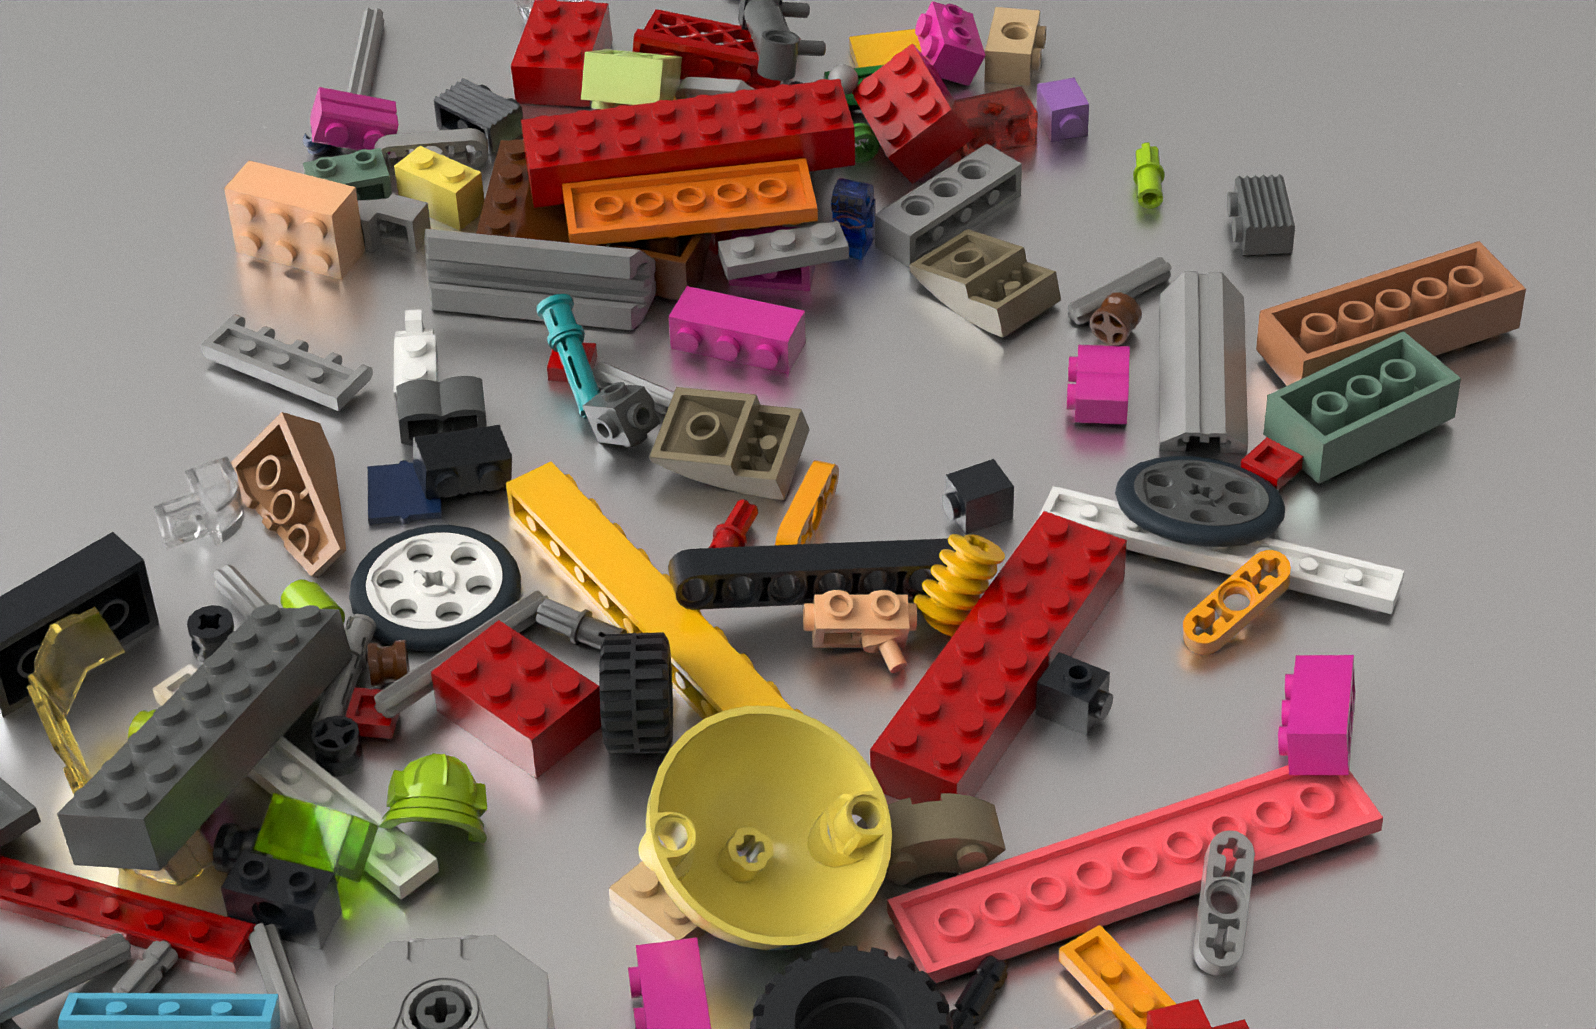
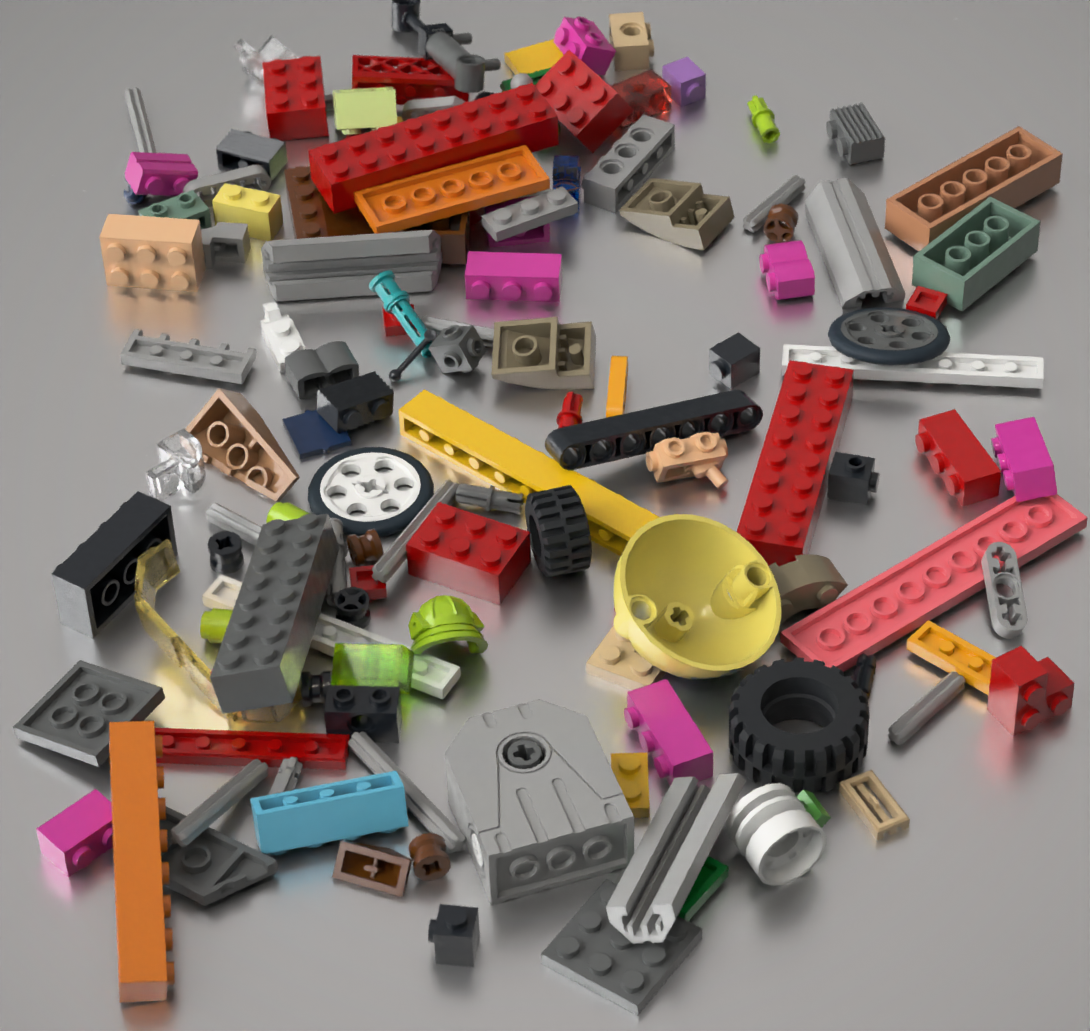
camera: 15 degrees left, 0 degrees up
yellow piece [913,534,1005,637] -> none
light orange beam [1183,550,1291,655] -> none
none -> black hinge [389,329,437,382]
none -> red brick [915,409,1001,507]

